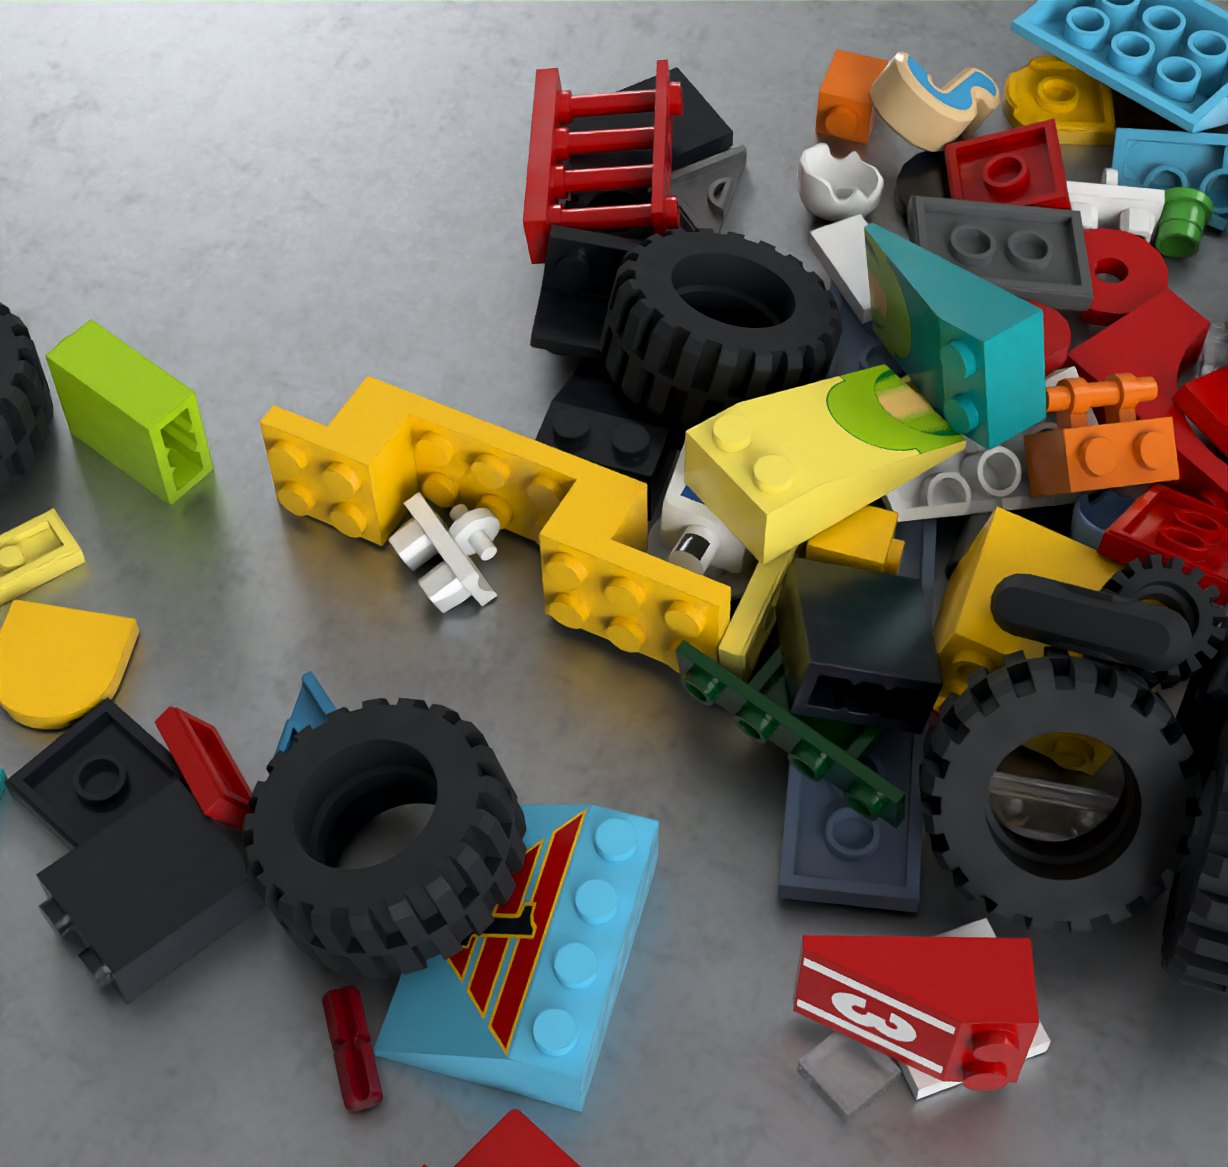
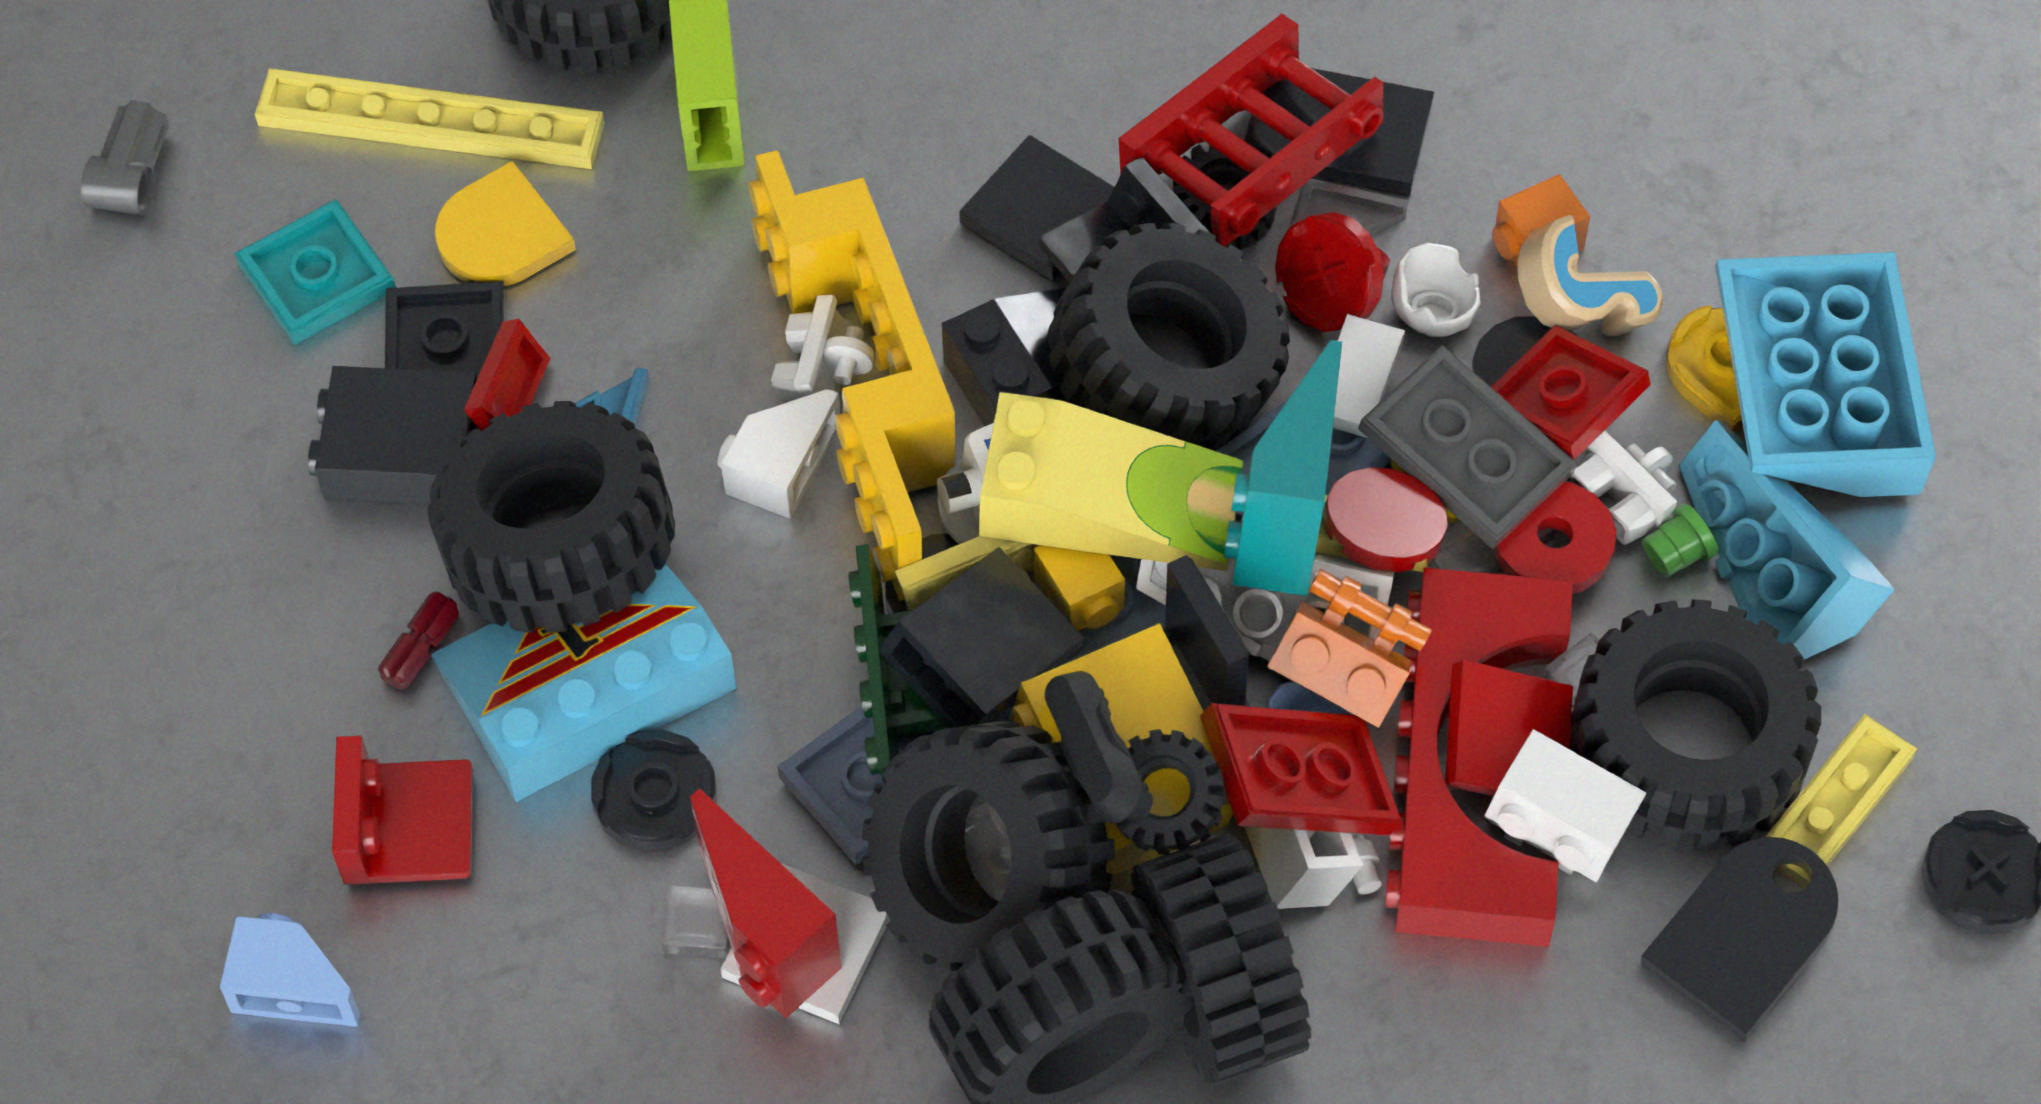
camera: 45 degrees right, 5 degrees up
none -> black tile [591,730,717,852]
none -> white slope [717,389,841,519]
none -> black tile [959,134,1114,281]
none -> black tile [1165,555,1249,706]
none -> red tile [1275,212,1390,332]

